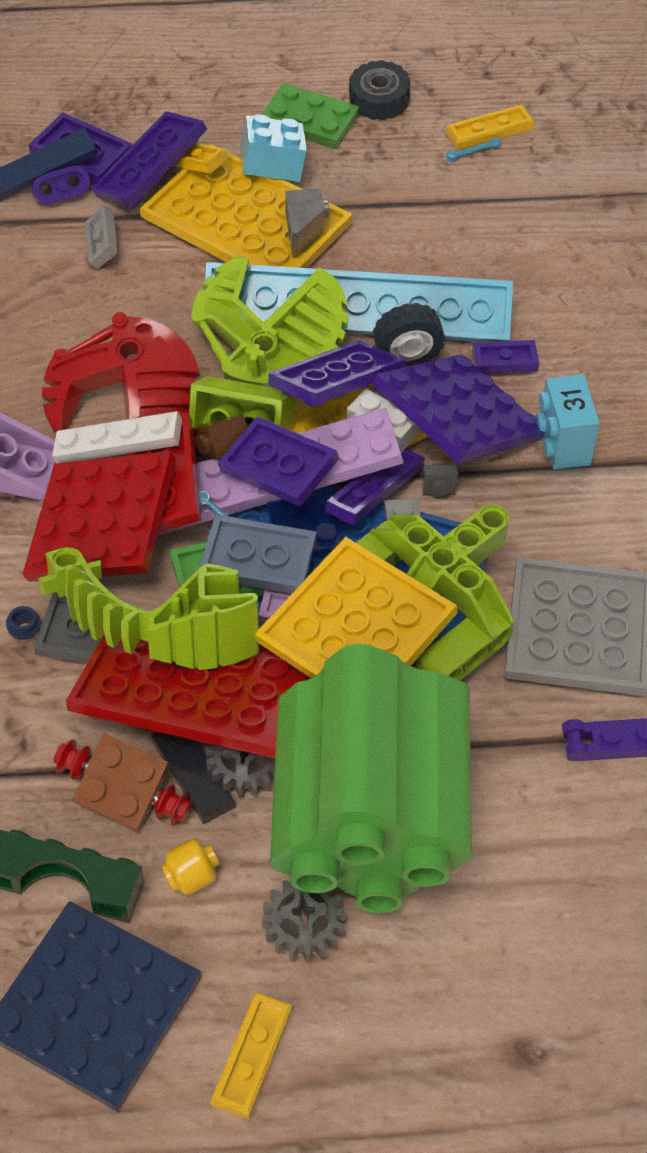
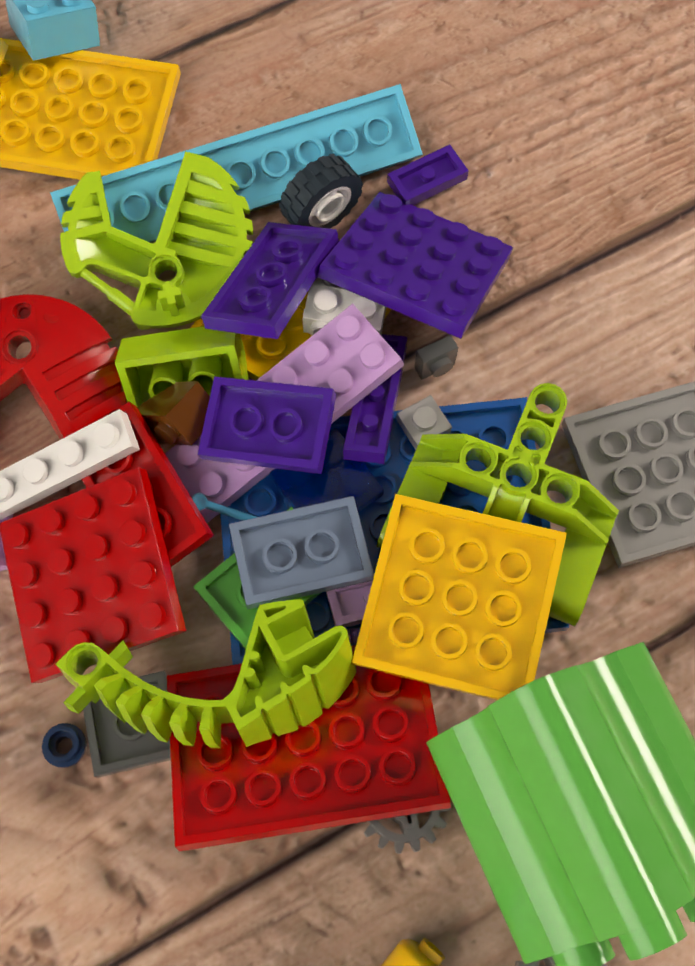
camera: 25 degrees left, 15 degrees up
dark orange plate [54,733,193,832] -> none
black tile [151,731,236,824] -> none
flat silver slope [285,188,329,255] -> none
medium azure brick [536,374,600,470] -> none

